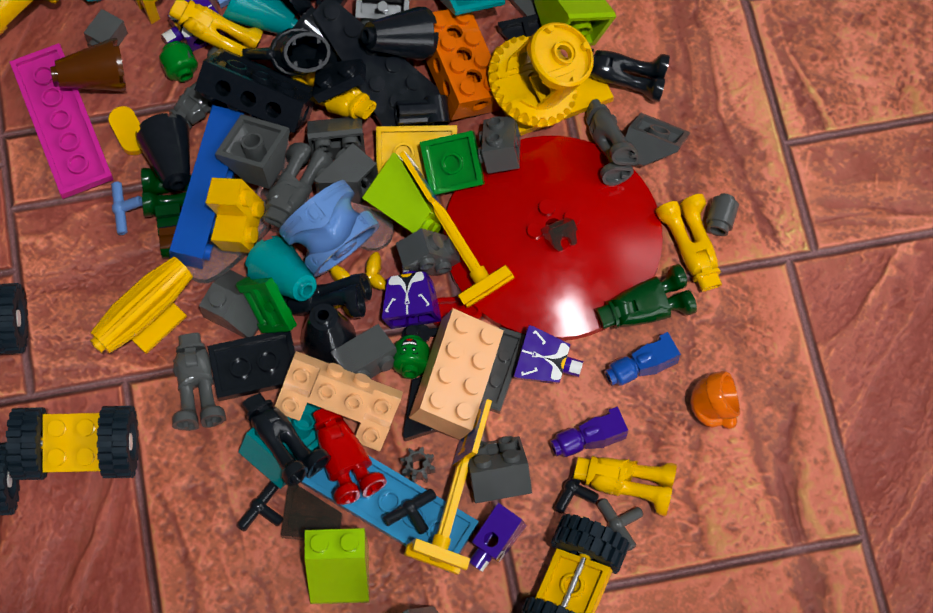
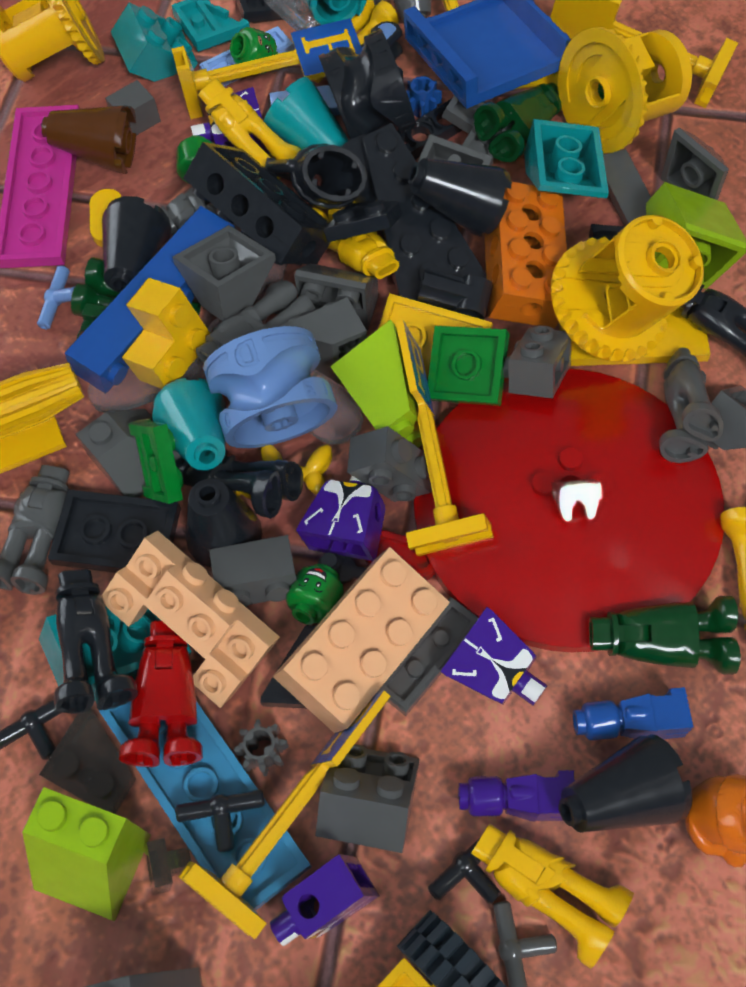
camera: 25 degrees right, 5 degrees down
none -> clear smoke tile [144,838,191,896]
none -> black cone [558,734,692,833]

